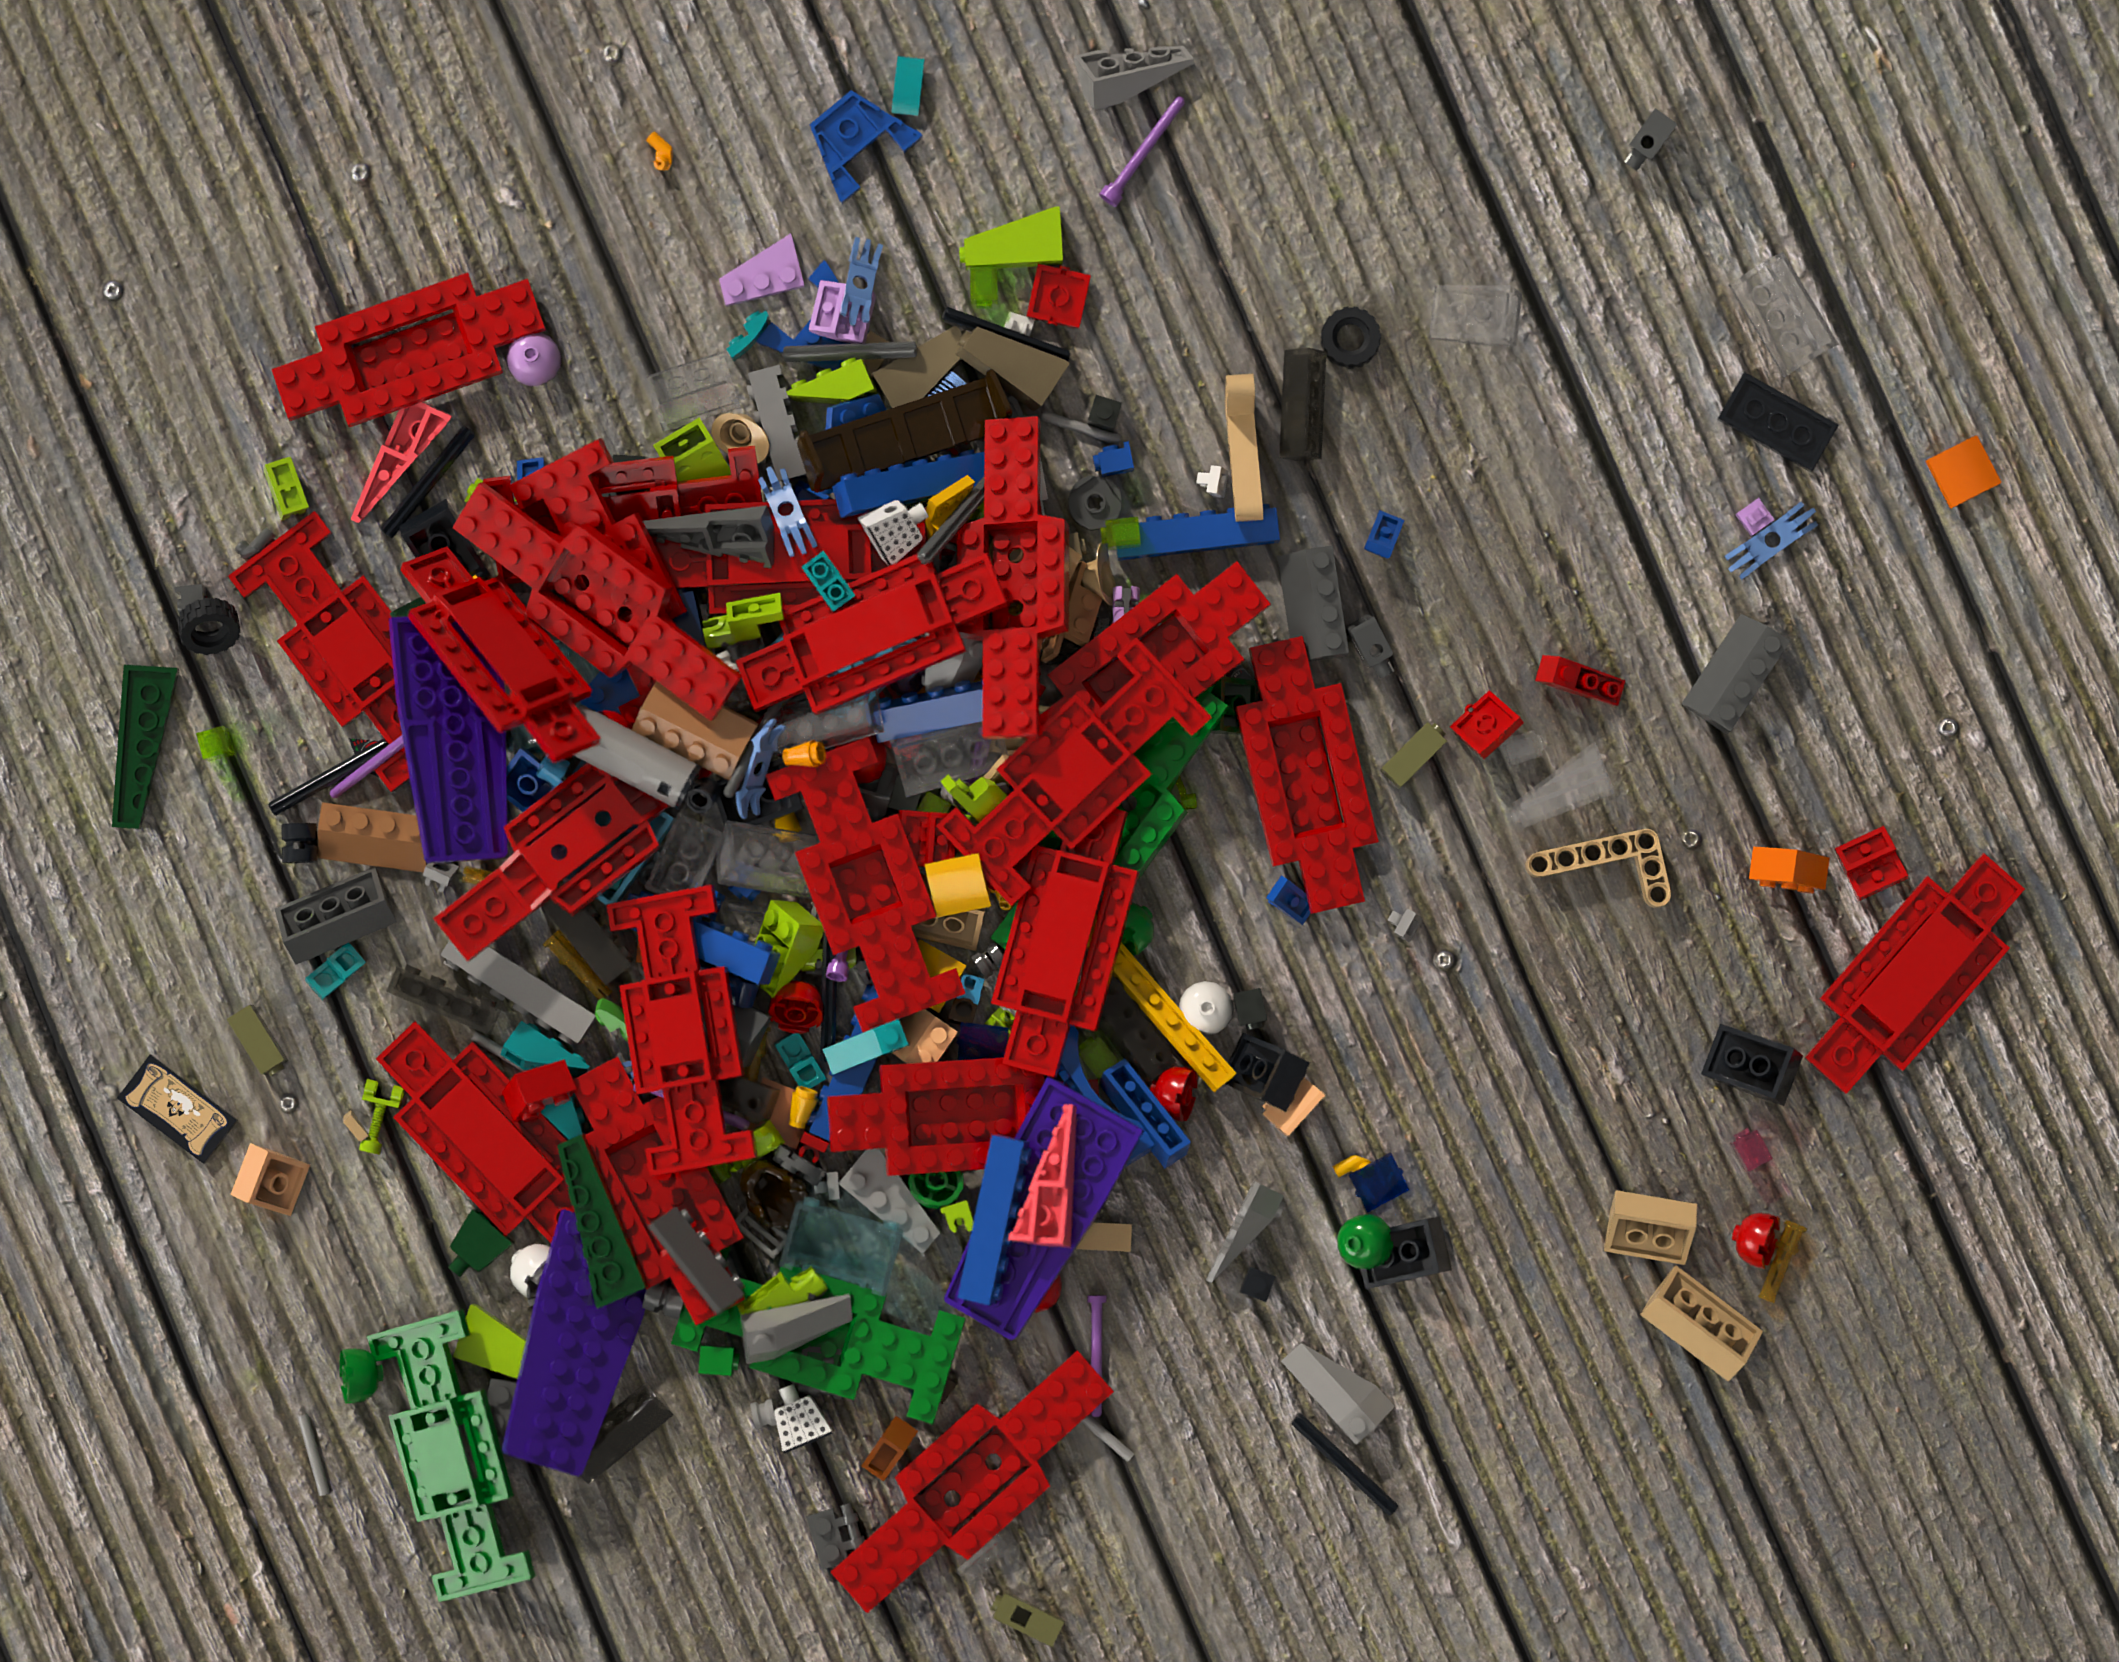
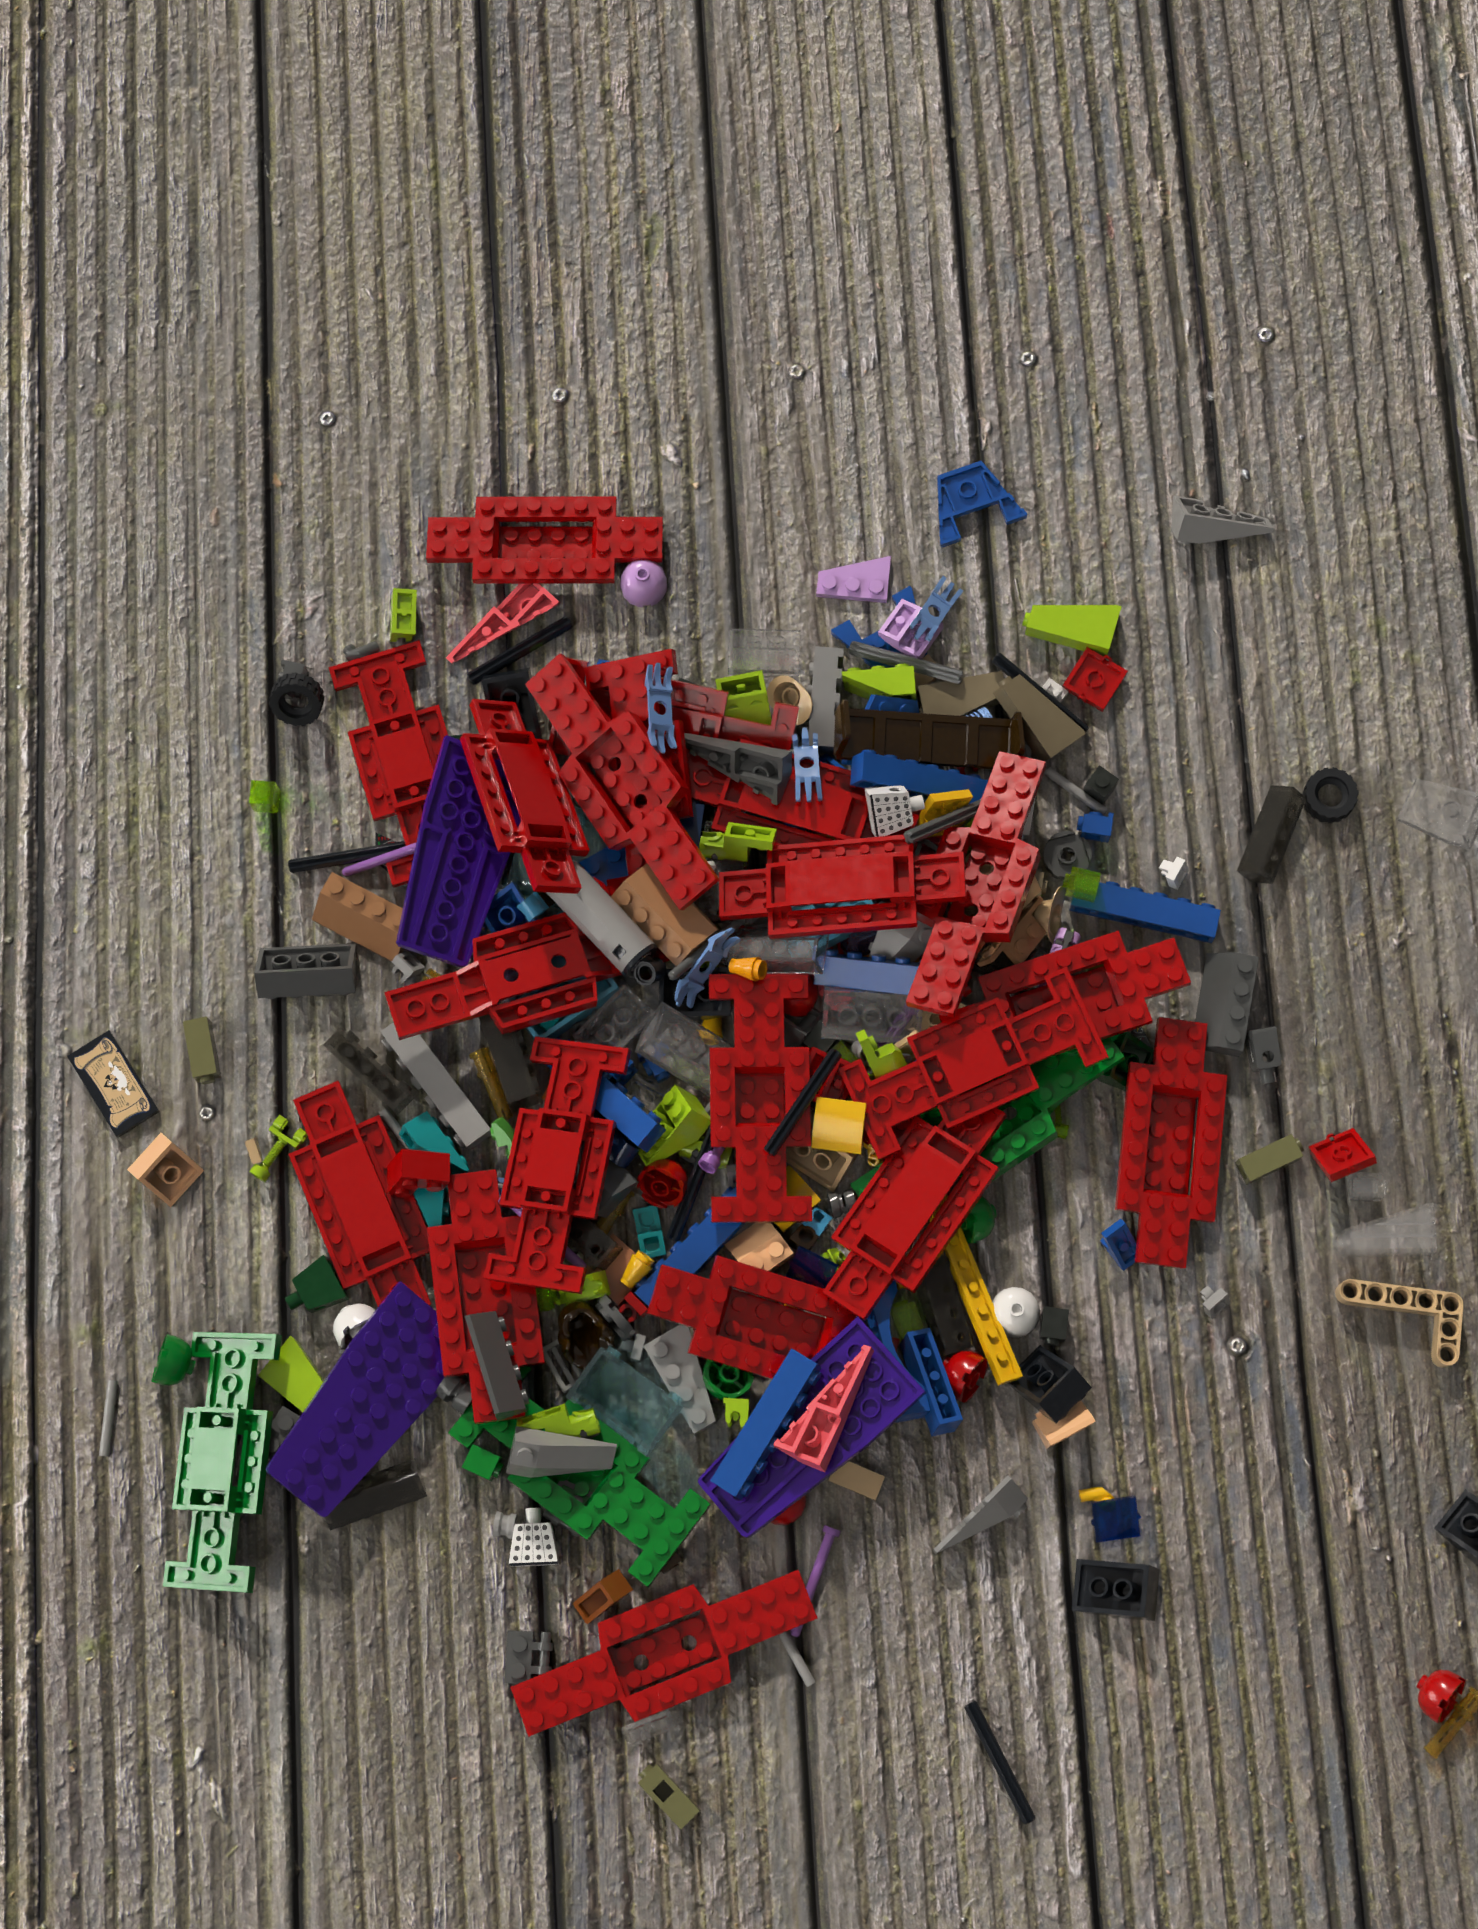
camera: 25 degrees right, 10 degrees down
dark green wing [112,664,179,830] -> none
black wheel [281,823,318,863] -> none
teal slope [305,943,366,1001] -> none
dark green wing [557,1134,649,1309] -> none
light orange arm [646,131,673,171] -> none
teal slope [726,311,770,362] -> none
teal slope [801,551,856,612] -> none
slope [823,1019,909,1075] -> none
teal slope [892,56,925,116] -> none
clear neon green brick [970,267,998,309] -> none
medium lavender piece [1099,96,1185,207] -> none
tan beam [1225,373,1263,522] -> none
black brick [1239,1266,1276,1302] -> none
light grey wedge [1281,1343,1395,1445] -> none
green cylinder [1337,1214,1393,1269] -> none
blue slope [1364,510,1404,558] -> none
red slope [1535,655,1625,706] -> none
tan slope [1604,1190,1697,1265] -> none
tan slope [1640,1265,1763,1381] -> none
clear pink brick [1730,1128,1773,1172] -> none
none -> medium blue piece [645,663,677,753]
none -> black axle [764,1048,842,1156]

